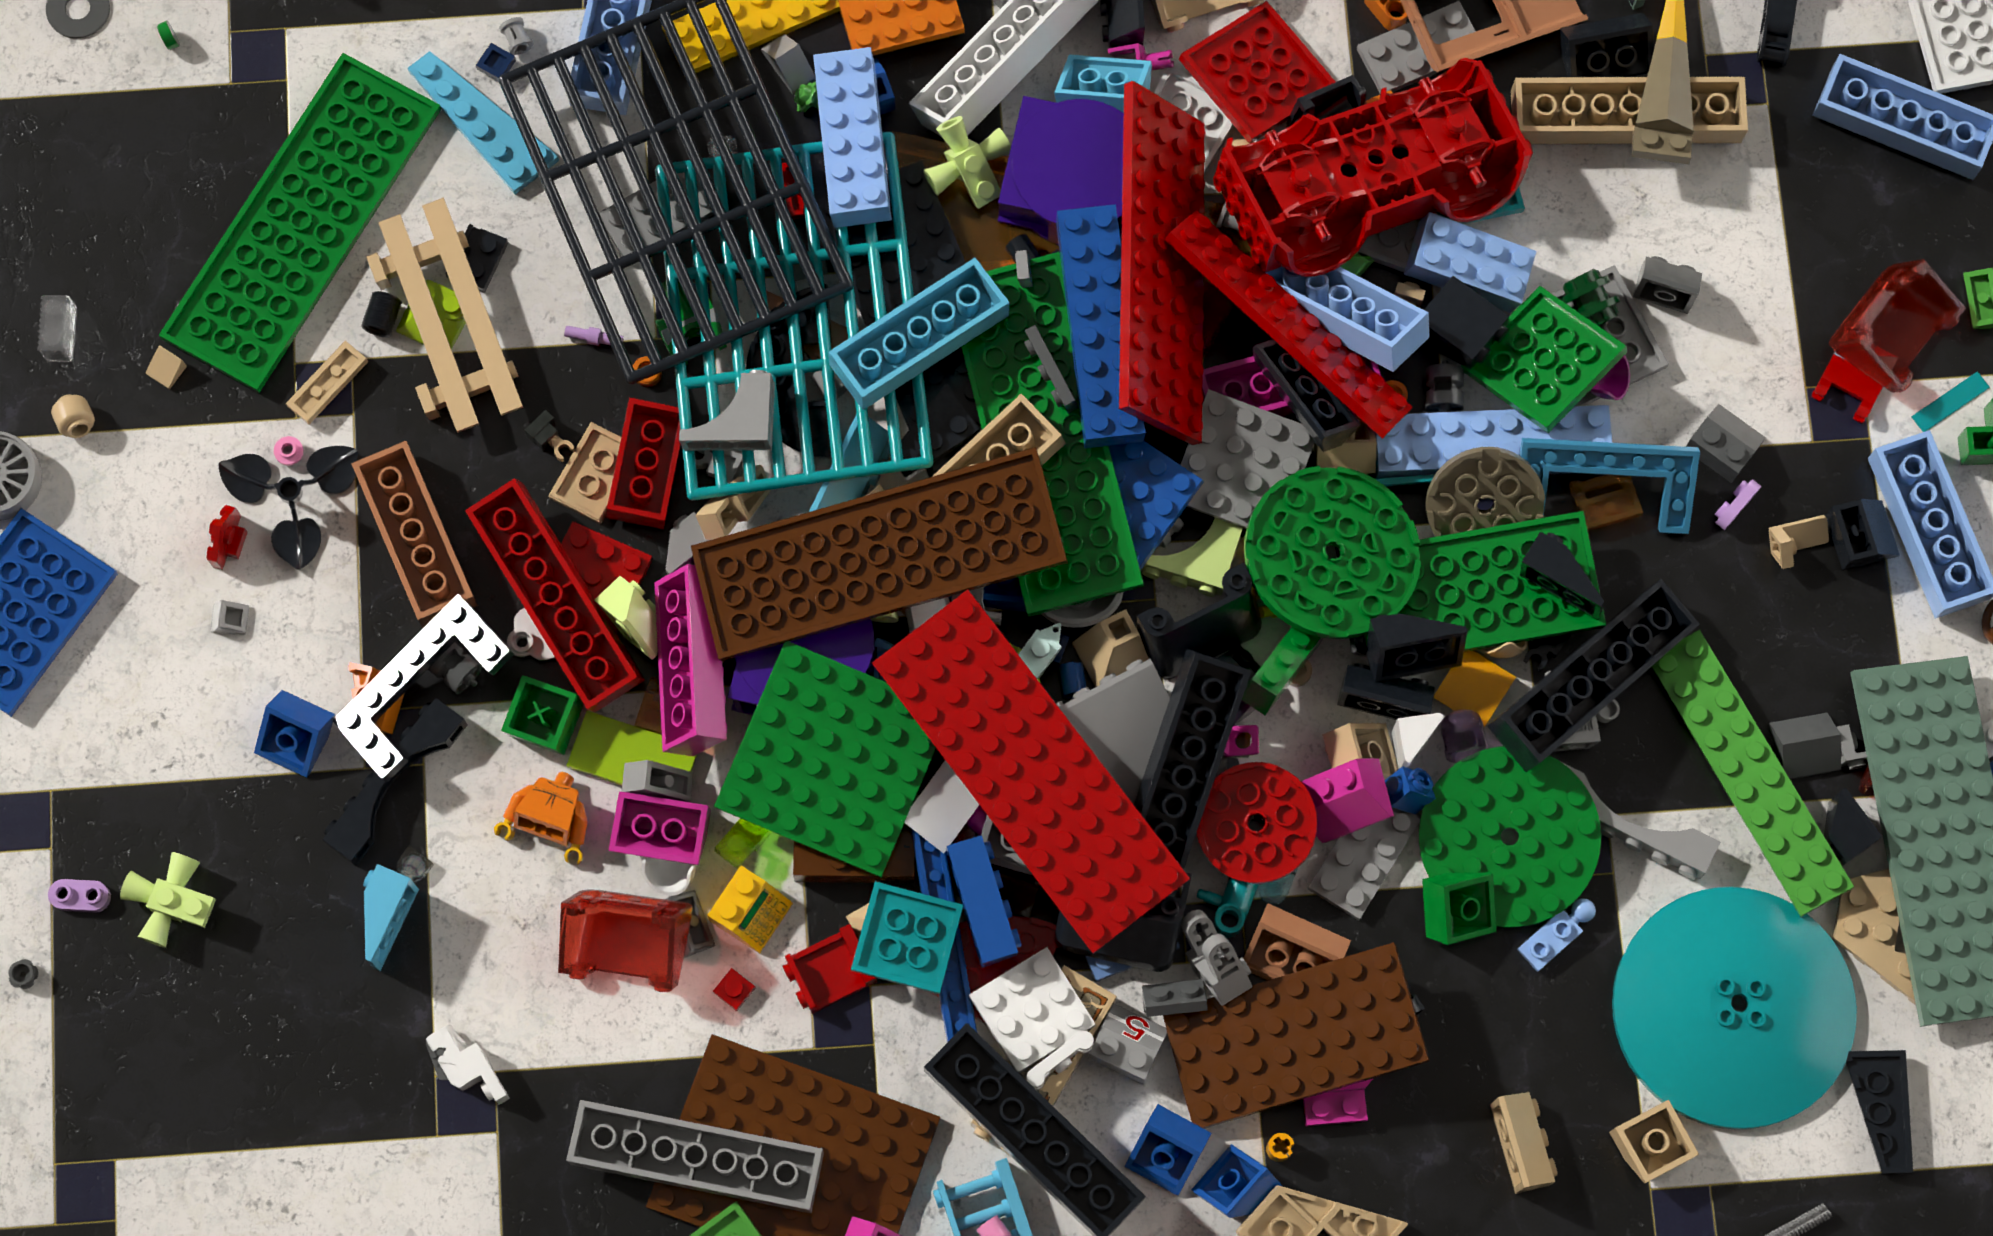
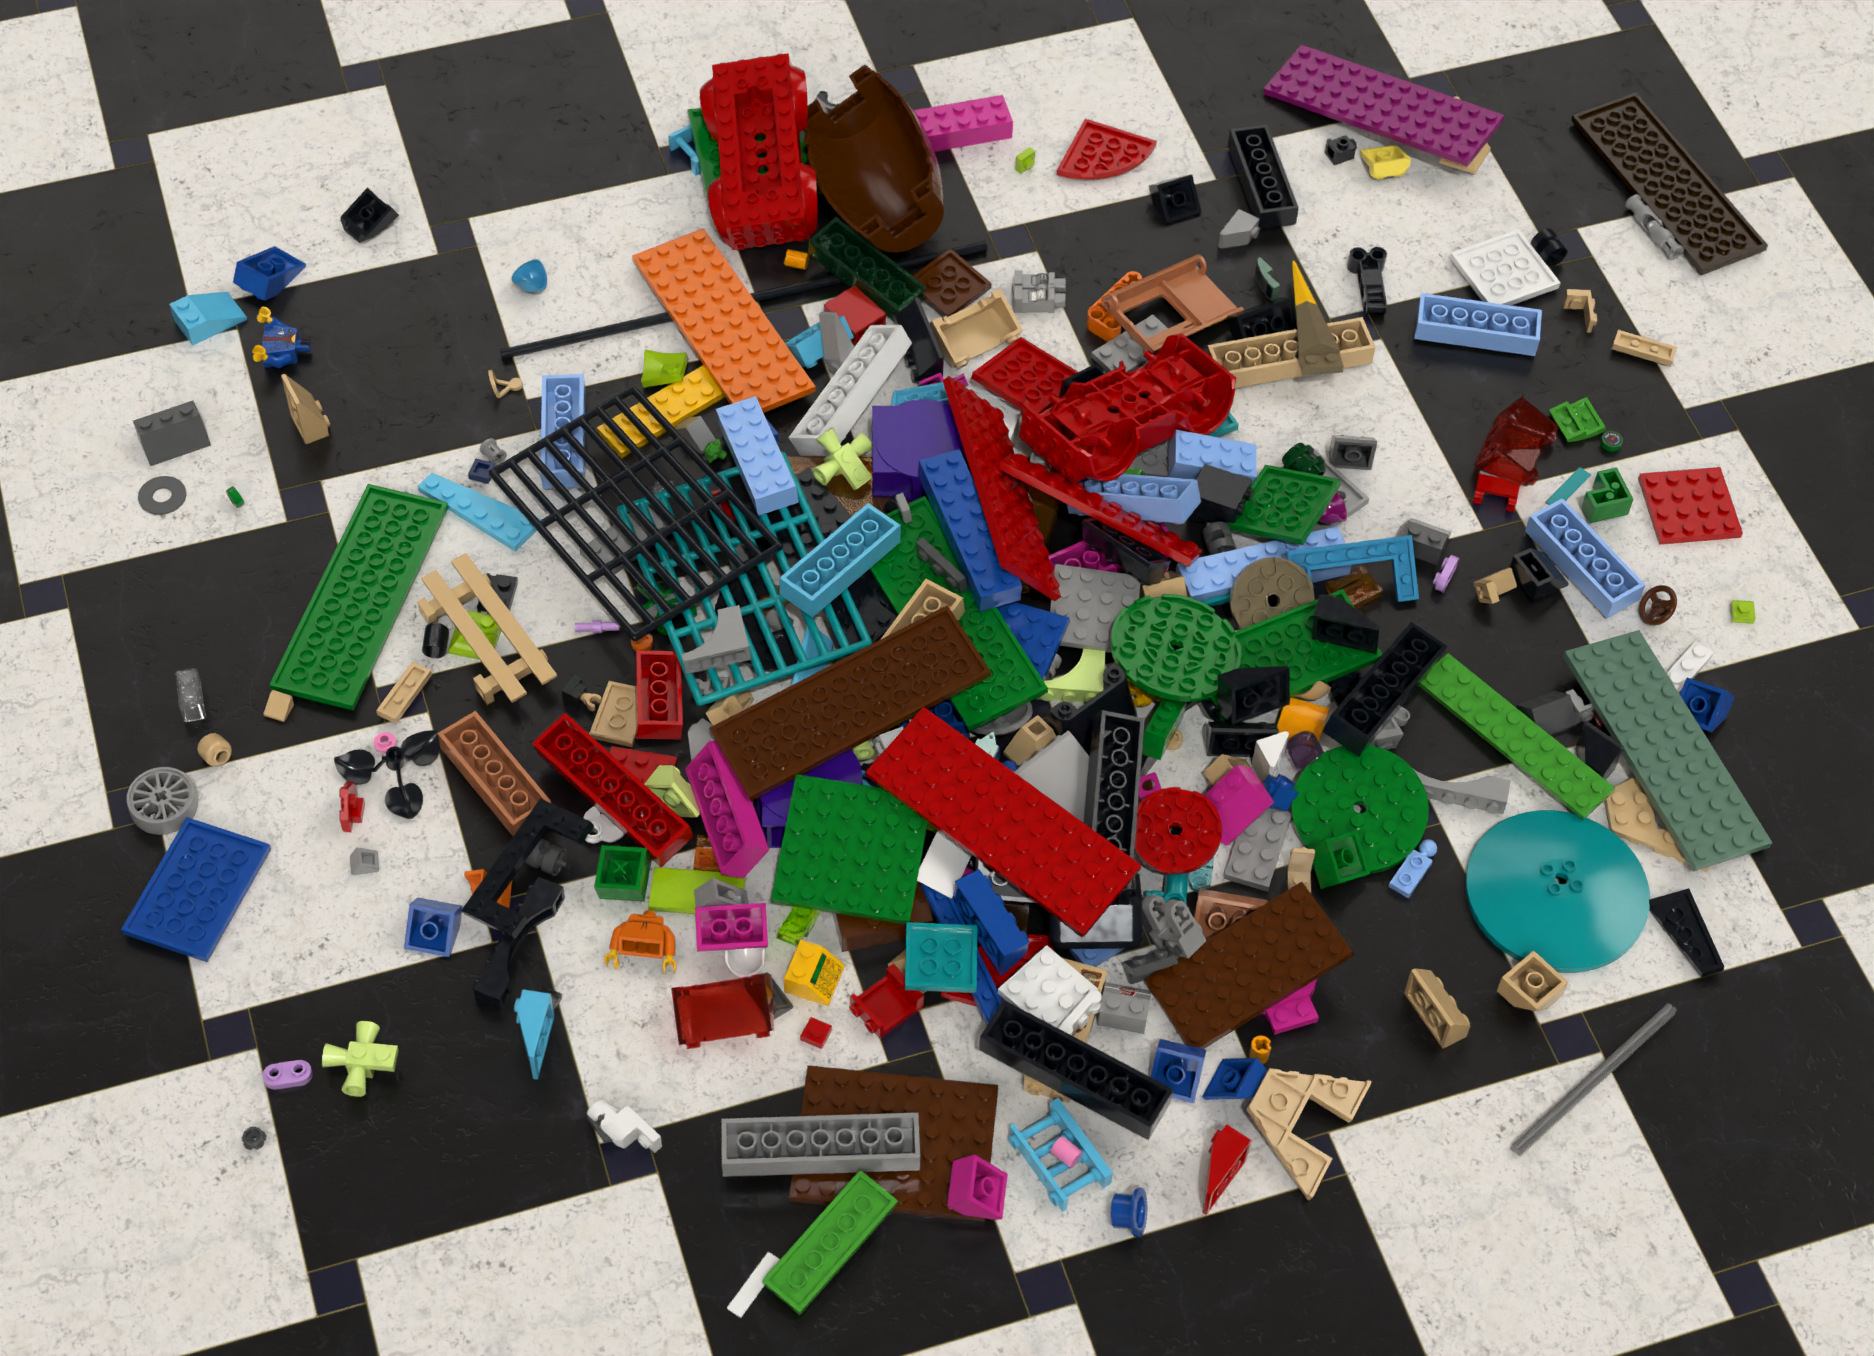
camera: 15 degrees left, 20 degrees down
none -> tan bracket [1287,847,1315,893]

